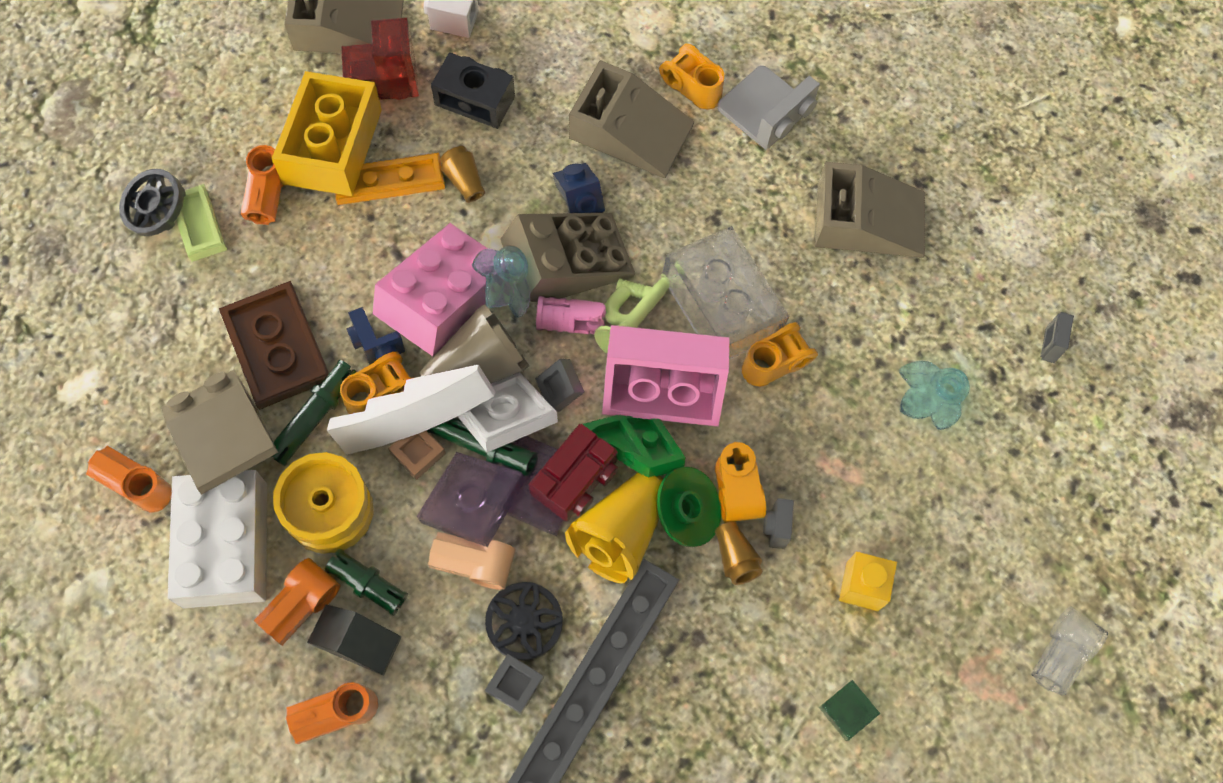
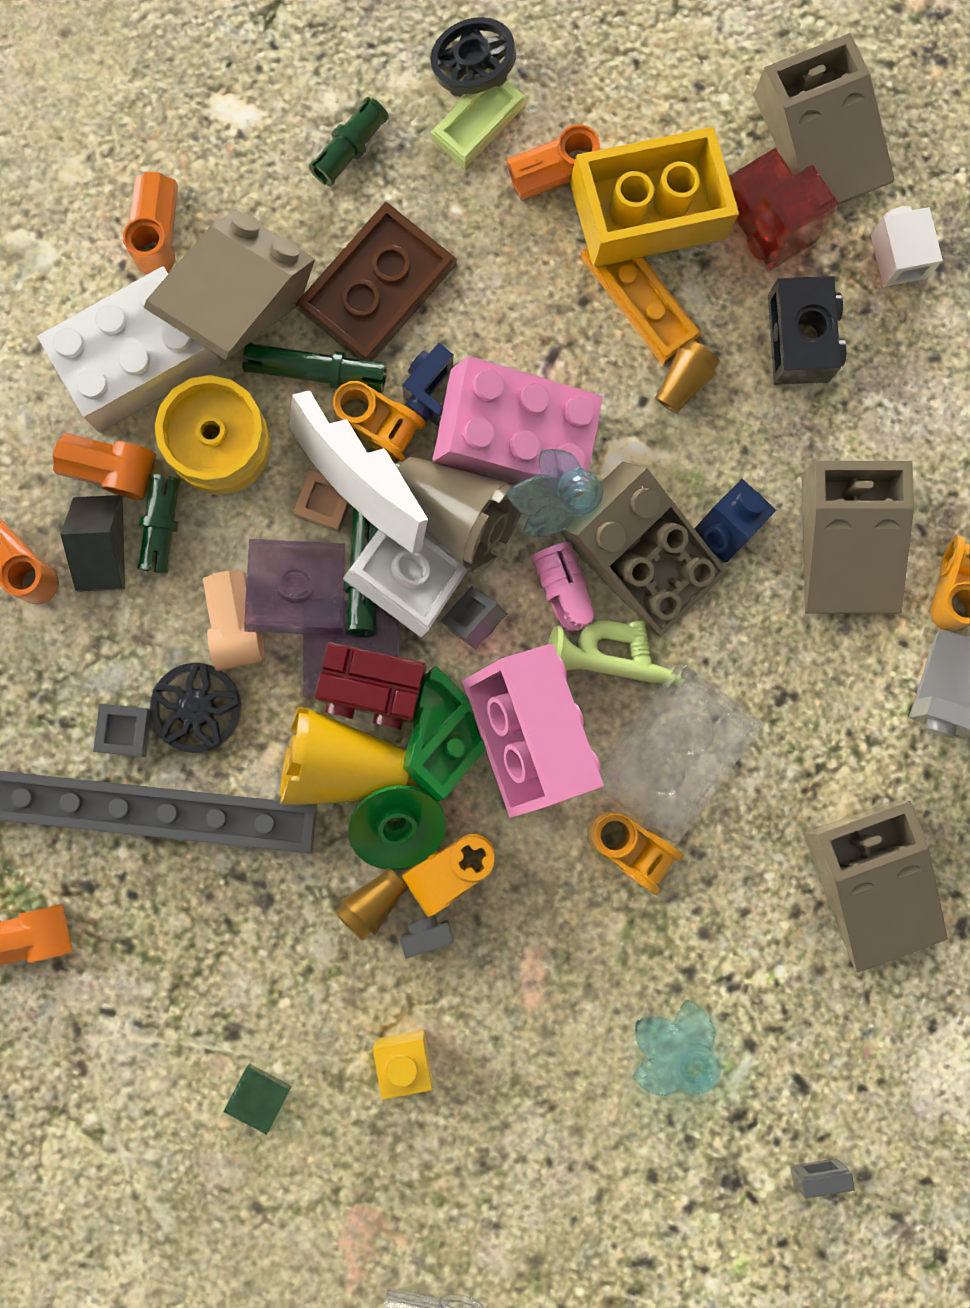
camera: 65 degrees right, 15 degrees up
none -> dark green pin [309,97,389,187]

